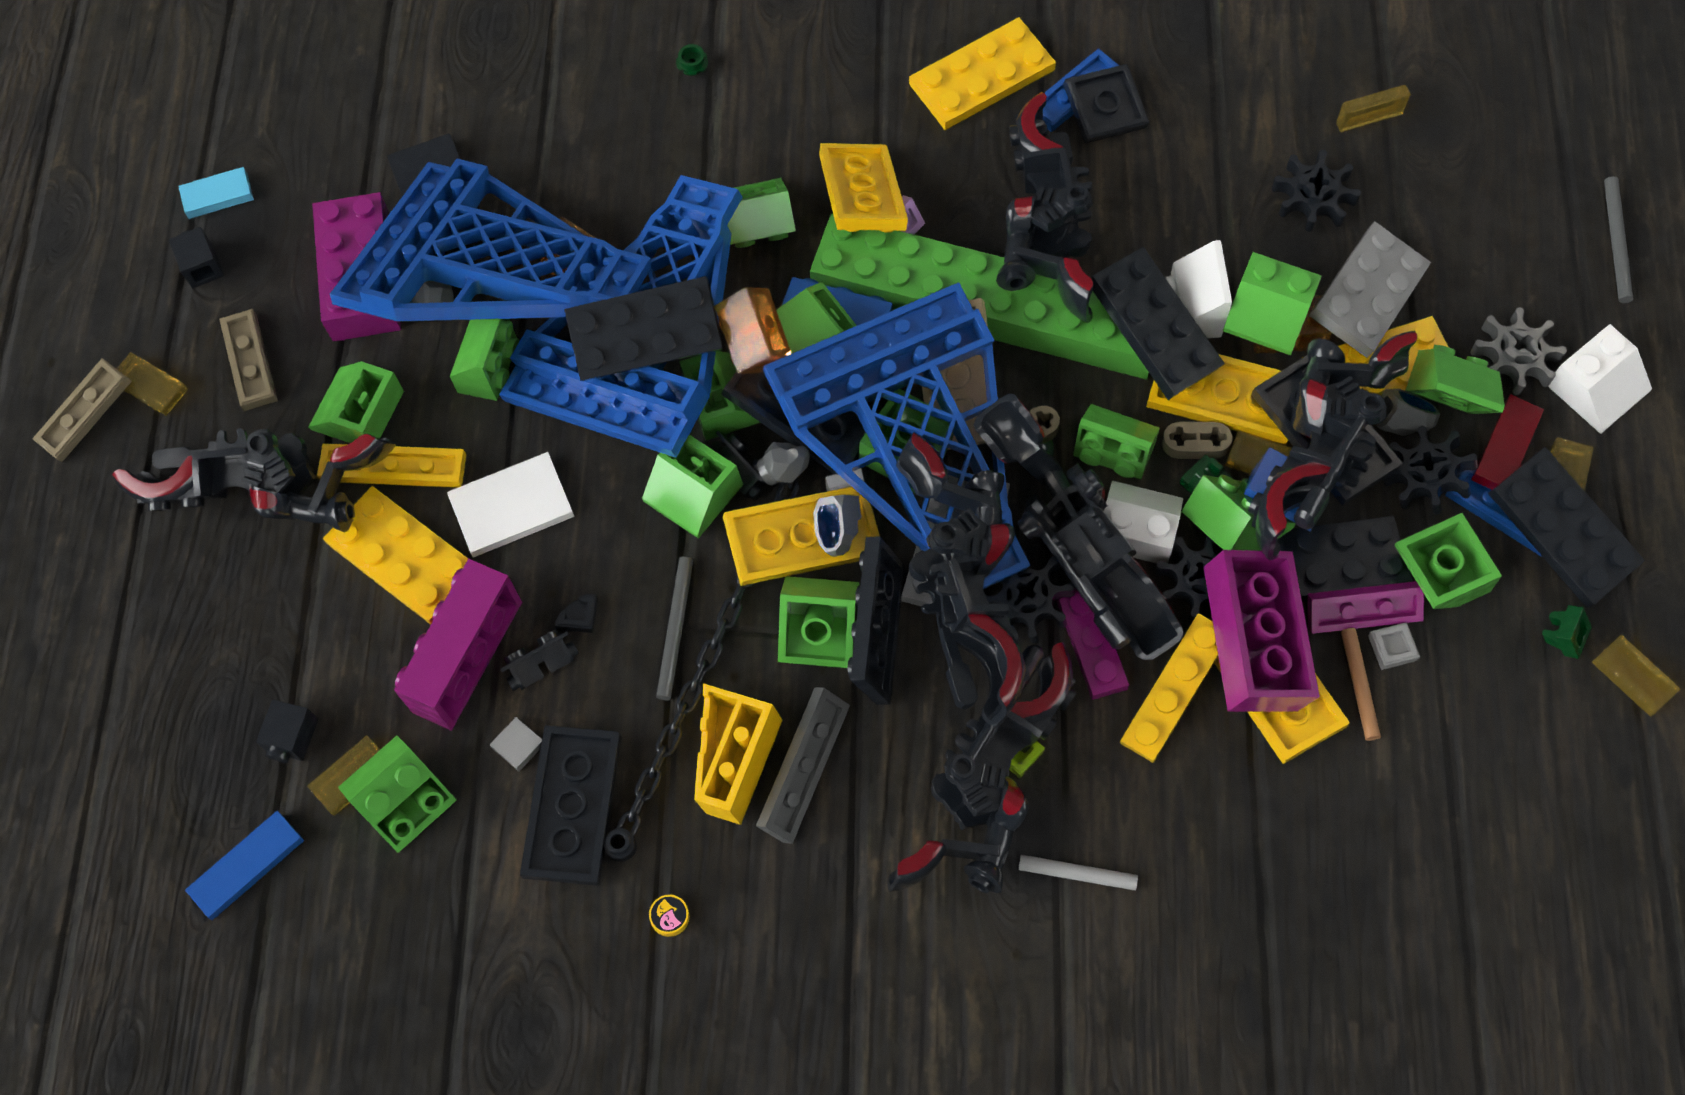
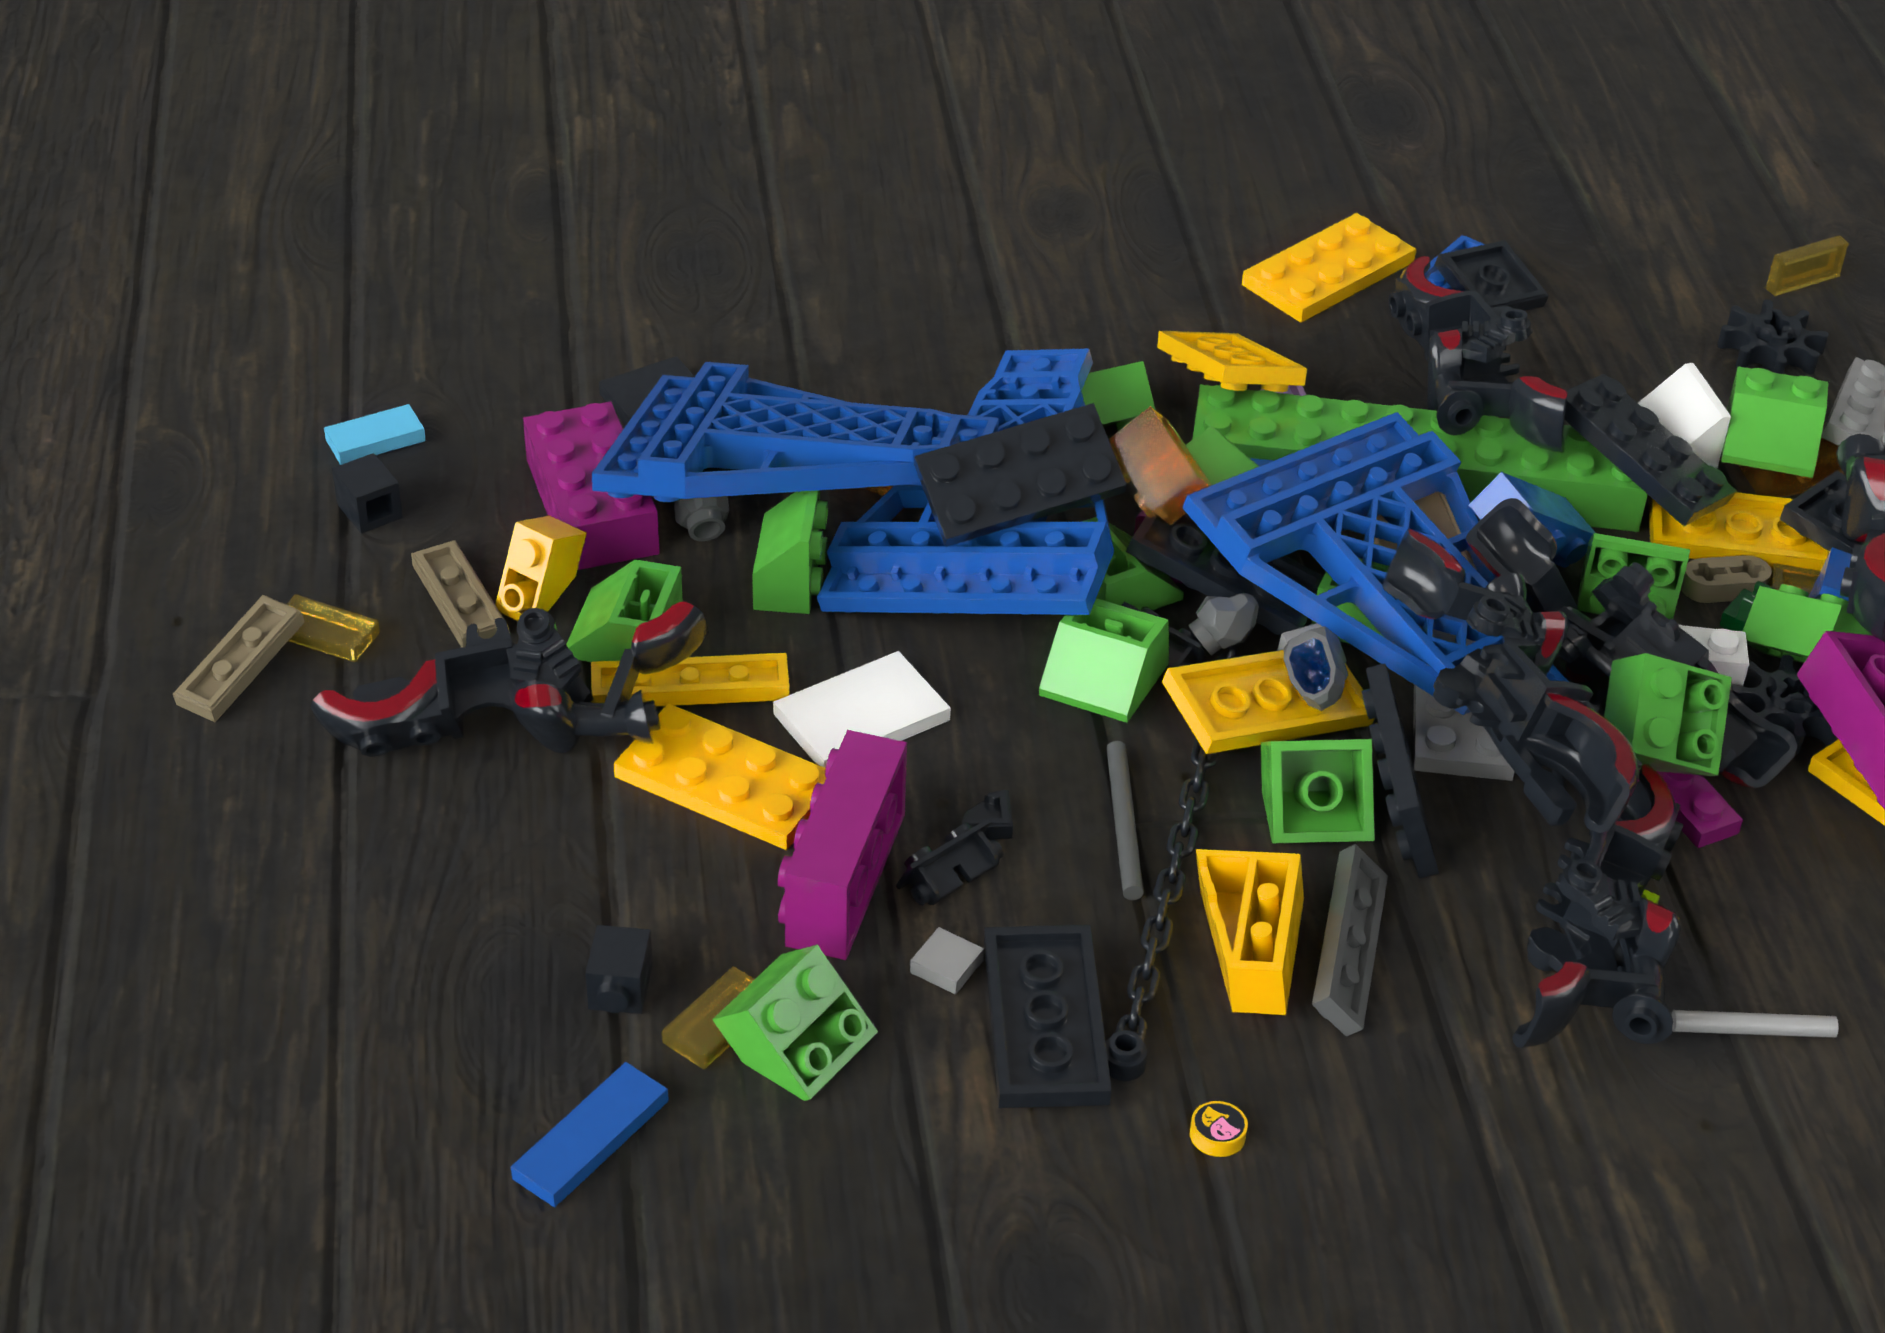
camera: 15 degrees left, 25 degrees down
dark green plate [676,44,708,76] -> none
yellow plate [1120,613,1218,763] -> none
none -> yellow slope [495,515,587,621]
none -> blue brick [1469,472,1596,568]
none -> bright green slope [1604,653,1732,776]

